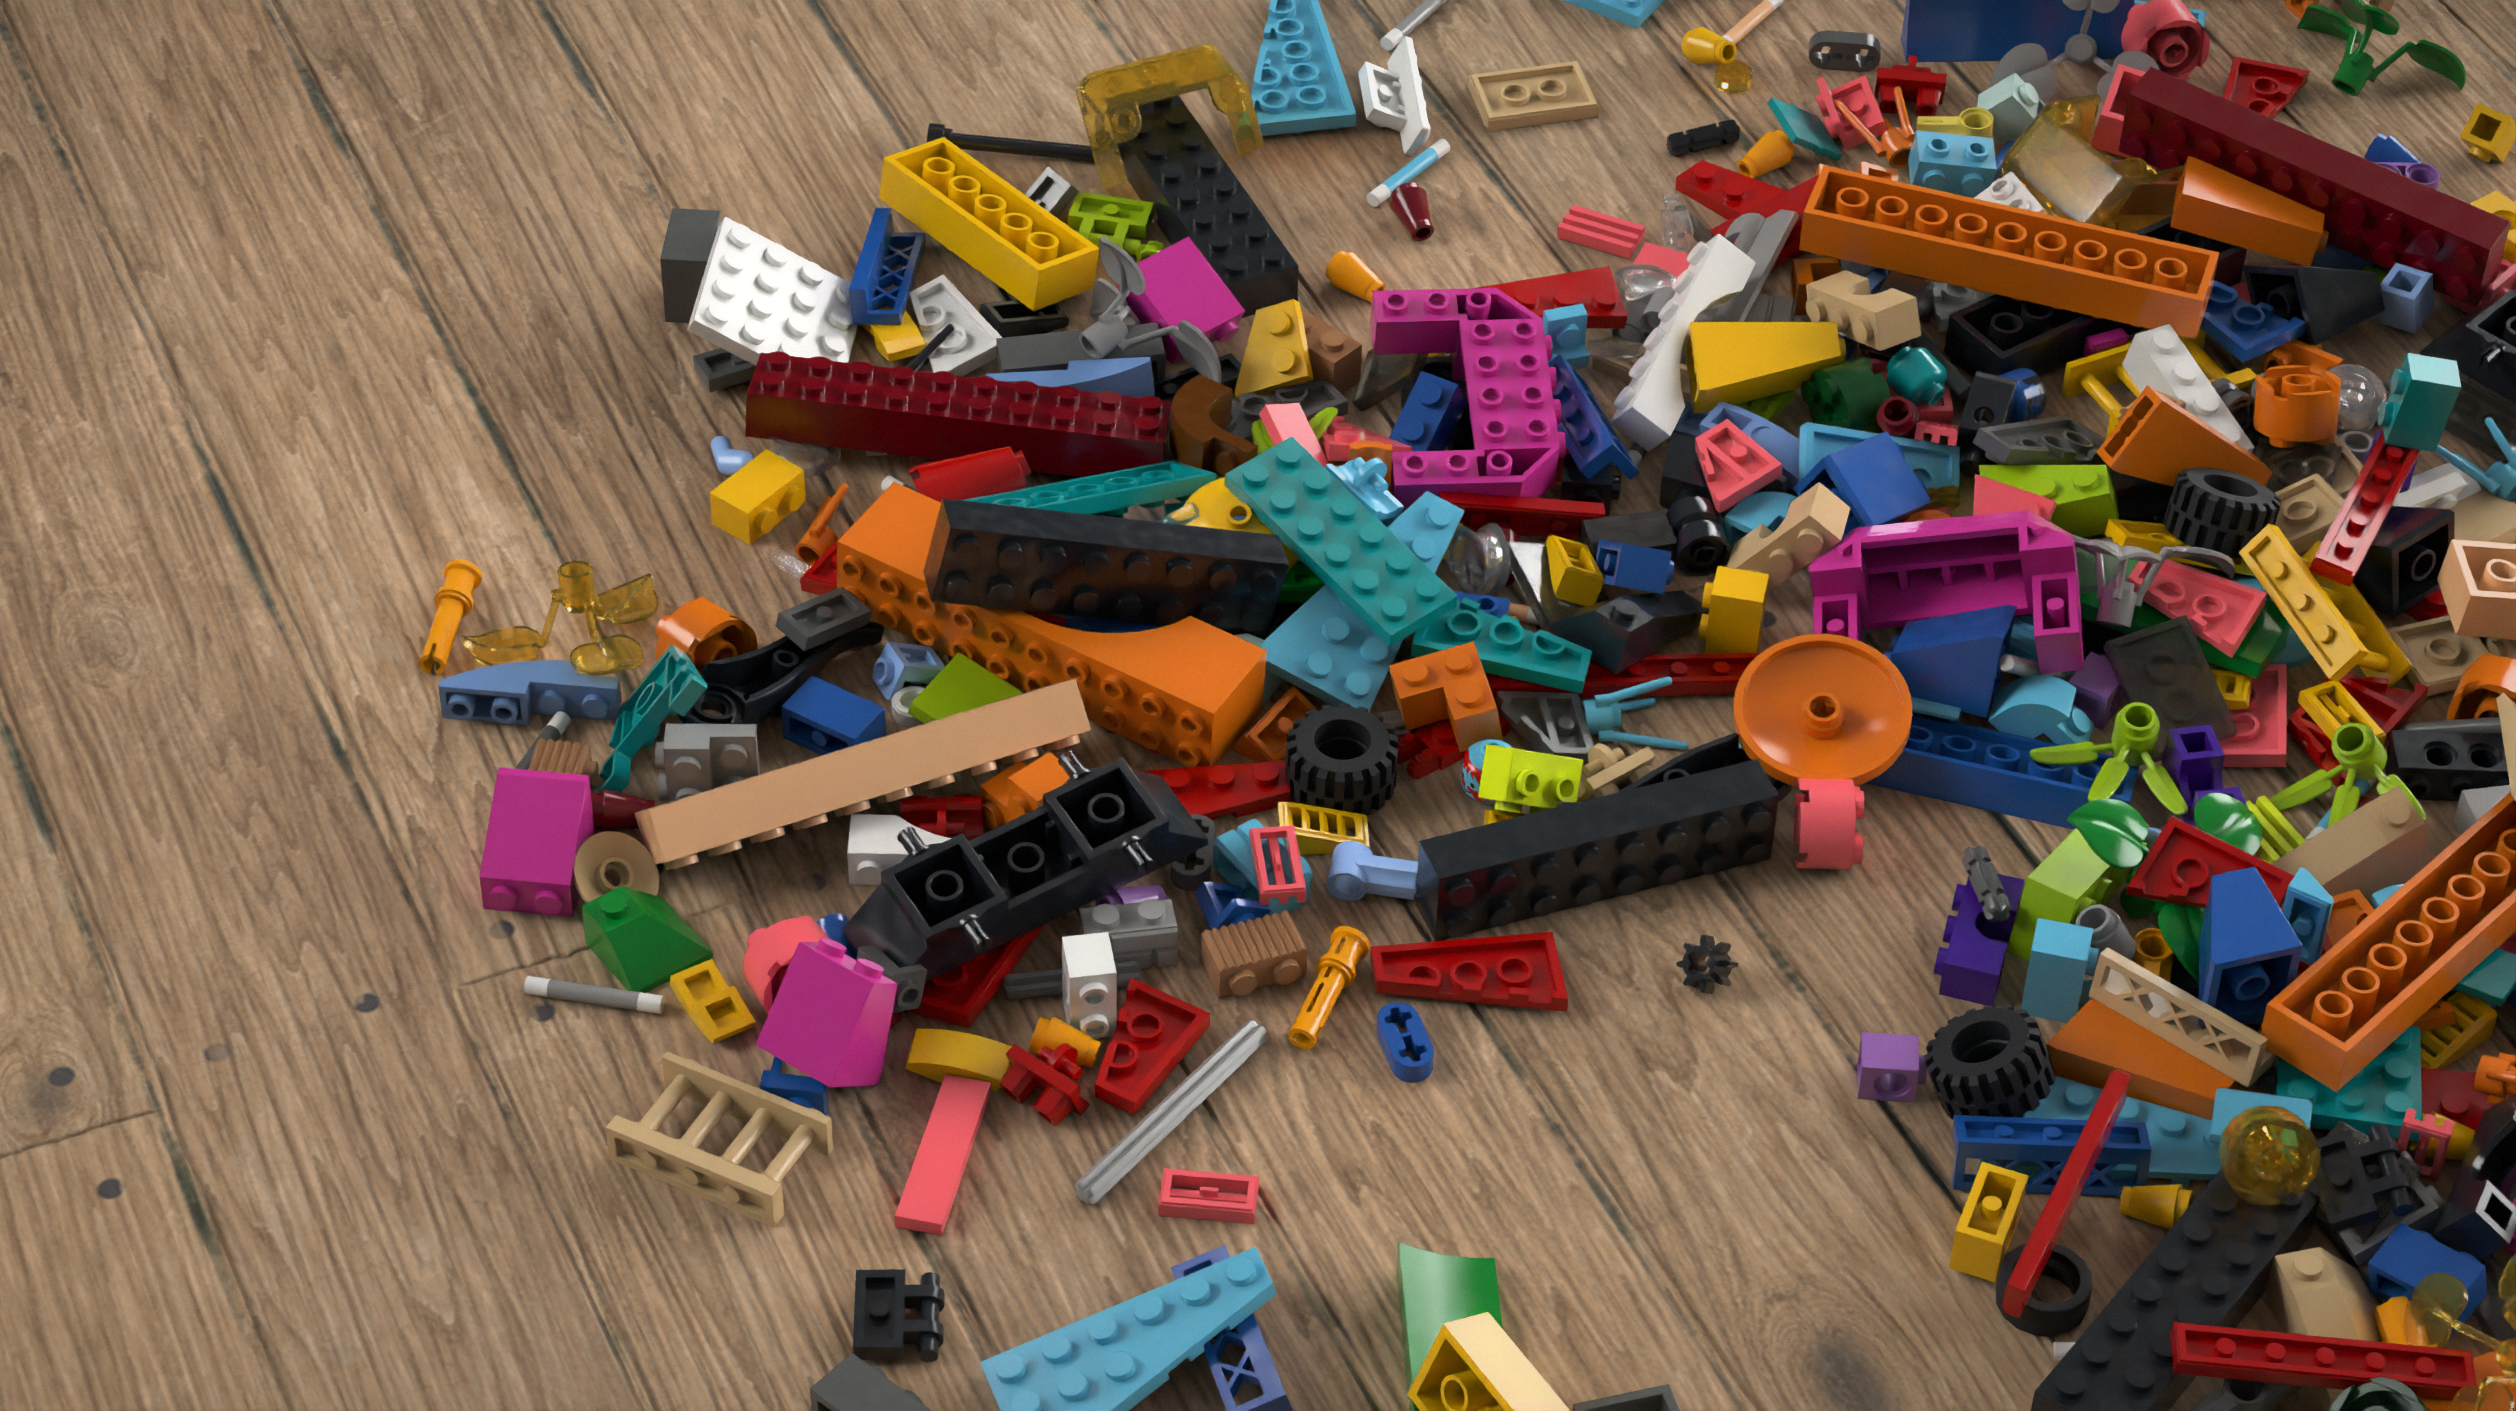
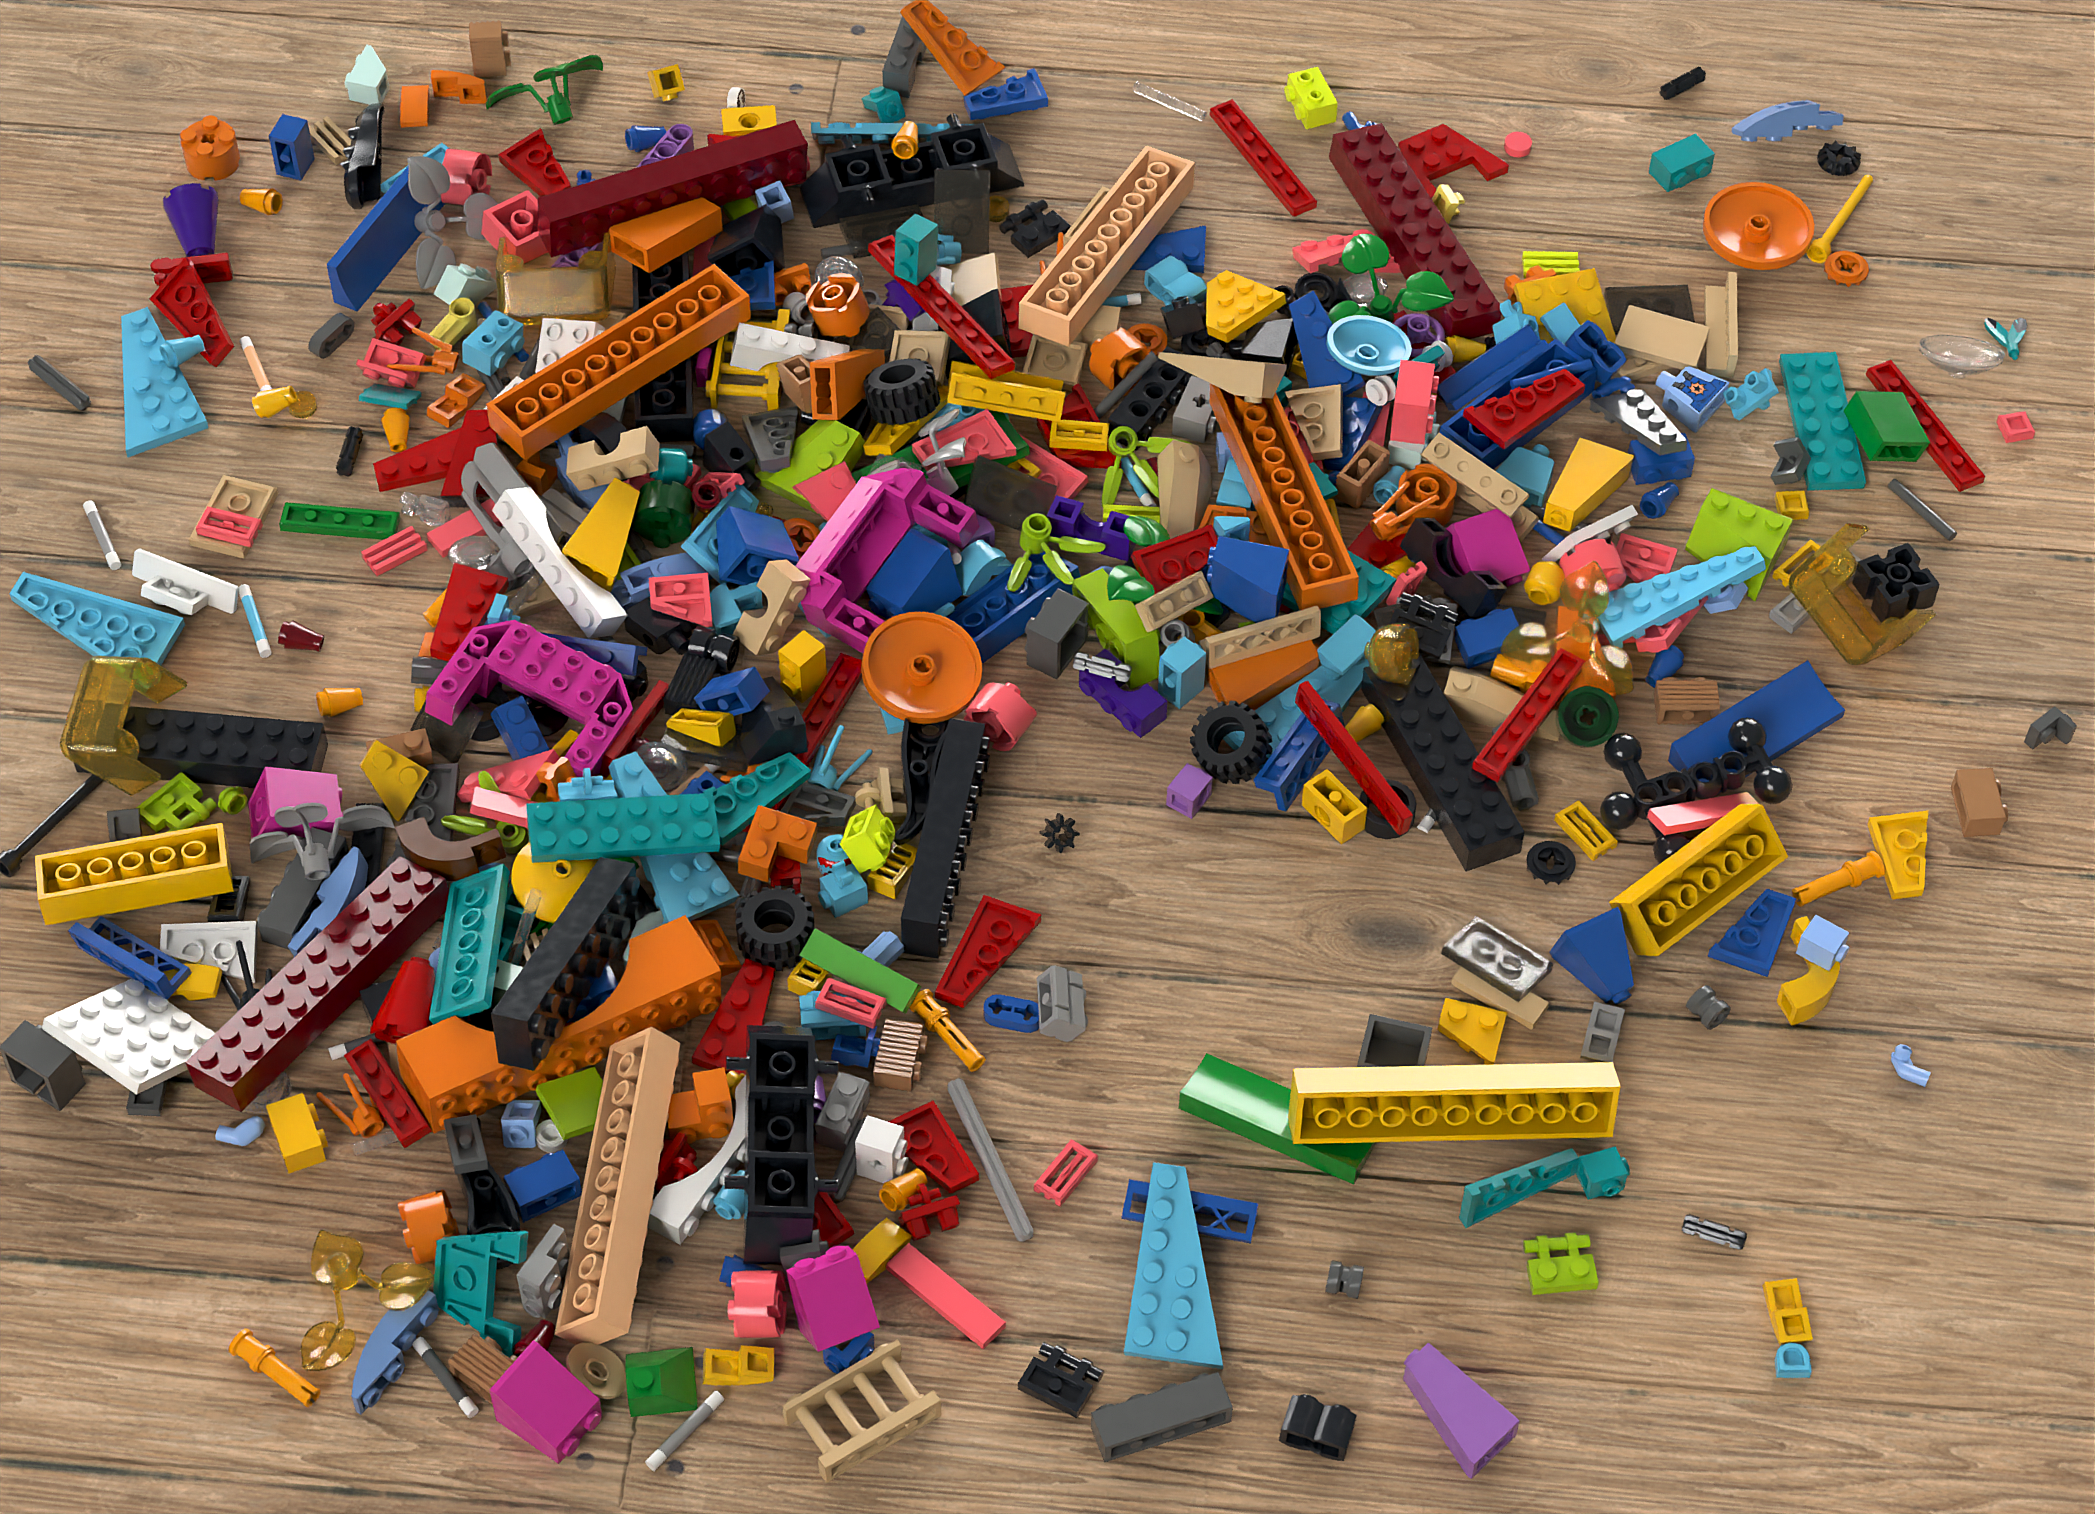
camera: 60 degrees left, 10 degrees up
none -> coral tile [196,506,263,547]
none -> green tile [279,502,401,540]
none -> dark grey axle [626,524,652,564]
none -> bright green tile [799,928,921,1014]
none -> medium azure brick [817,860,868,918]
none -> dark grey piece [1025,588,1089,679]
none -> light grey brick [1037,965,1088,1042]
none -> tan tile [1135,570,1214,632]

